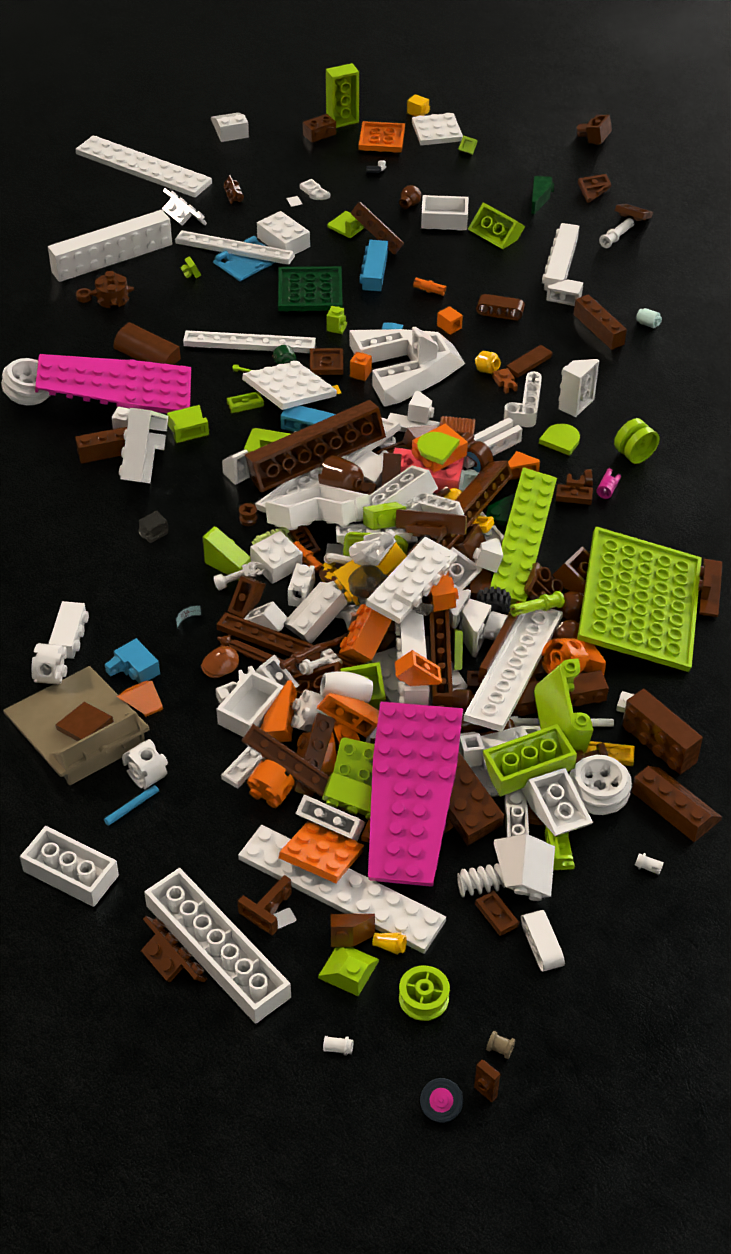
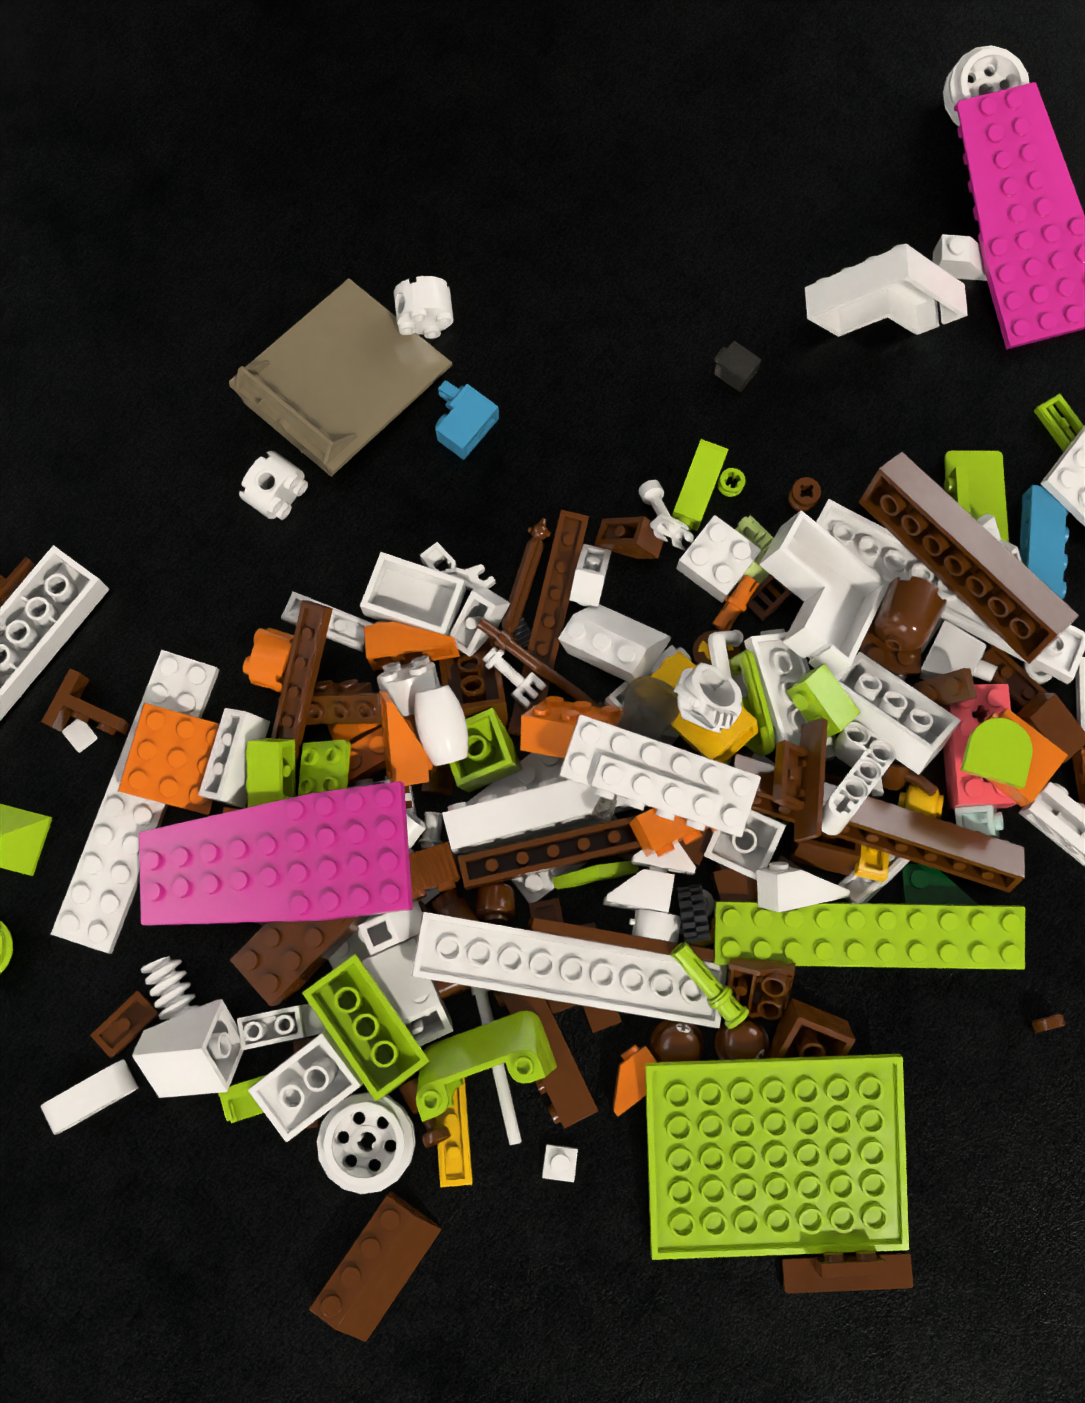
camera: 75 degrees right, 30 degrees up
white brick [20,826,119,907] -> none
white brick [49,601,89,659] -> none
reddish brown tile [56,702,114,741] -> none
reddish brown brick [75,427,127,463] -> none
dark azure bar [104,785,159,826] -> none
orange slope [116,681,163,717] -> none
lime hips [167,405,209,443] -> none
clear light blue sticker [176,605,202,630] -> none
dark orange hat [201,646,239,678] -> none
white slope [222,449,250,485] -> none
white brick [288,563,315,607] -> none
reddish brown slope [331,914,375,947] -> none
yellow cone [373,932,407,955] -> none
orange slope [395,650,442,686] -> none
reddish brown animal [461,432,493,473] -> none
orange slope [508,451,540,480] -> none
orange brick [542,638,589,674] -> none
reddish brown plate [556,474,593,505] -> none
dark pink hinge [597,468,621,499] -> none
reddish brown brick [622,688,703,775] -> none
white pin [635,853,664,875] -> none

